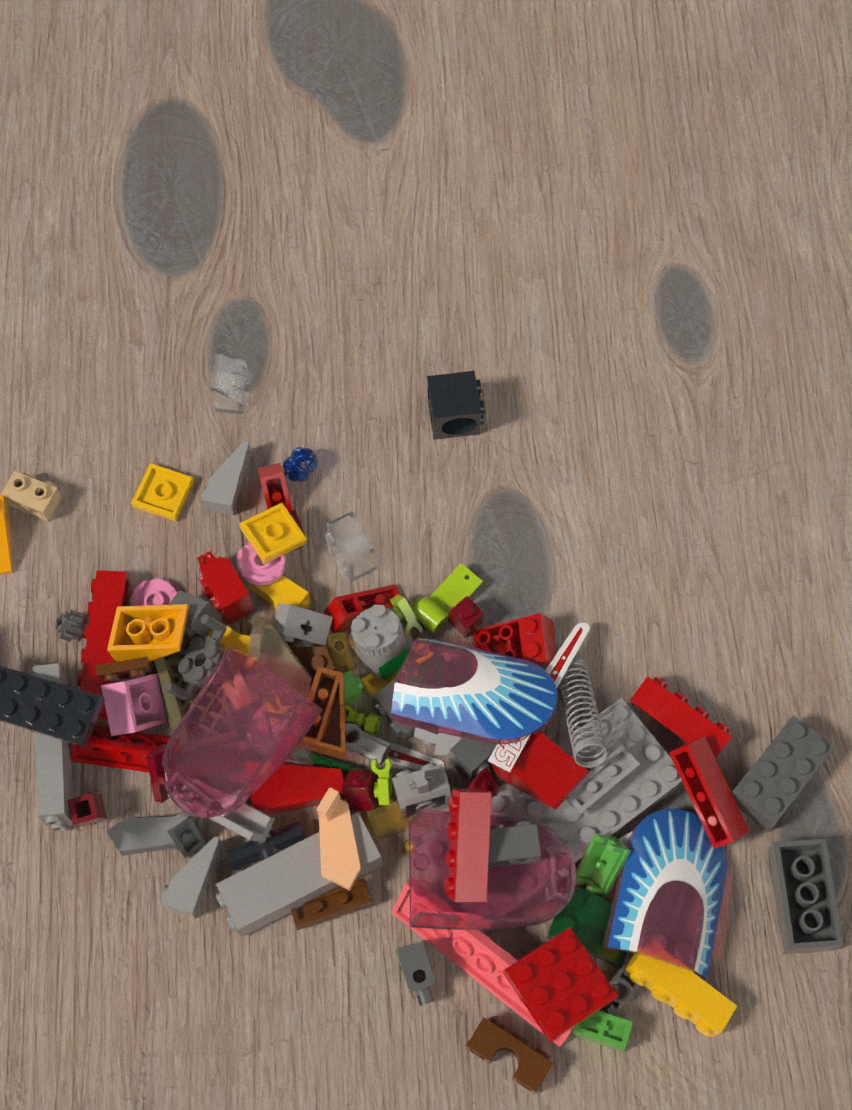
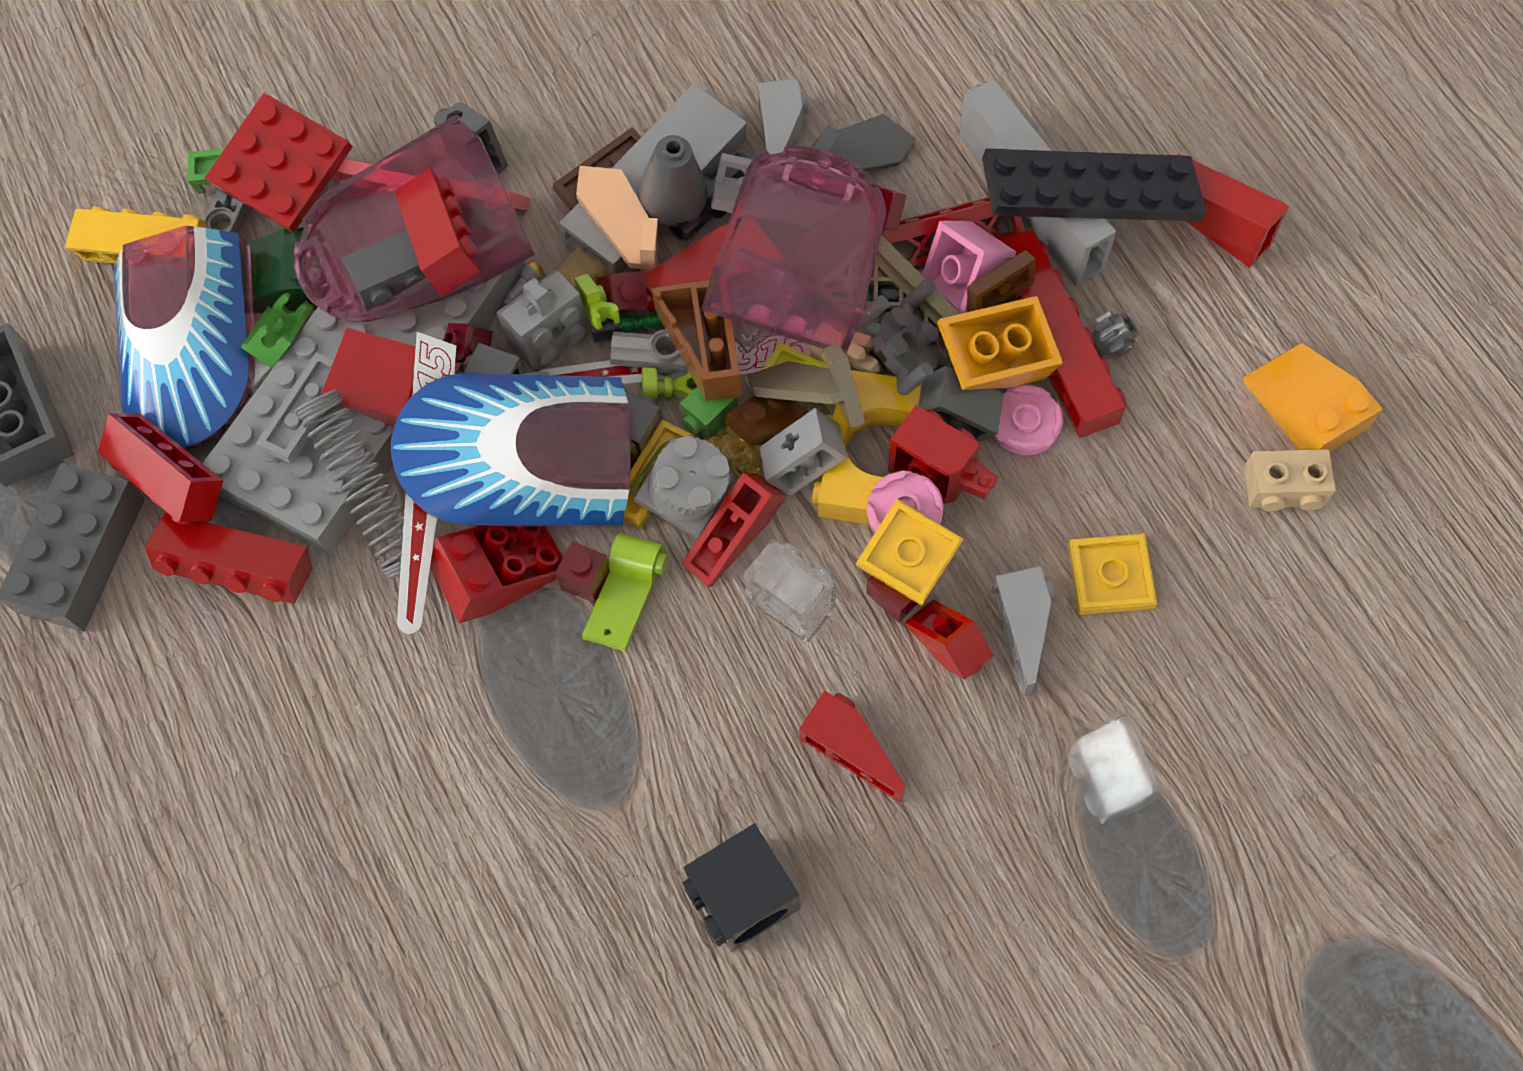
camera: 160 degrees right, 0 degrees up
dark red brick [67,793,107,826] -> none
clear blue piece [283,447,318,482] -> none
lime plate [390,595,423,639] -> none
reddish brown arch [466,1017,554,1095] -> none
none -> dark grey cone [638,135,708,227]
none -> red slope [799,691,906,803]

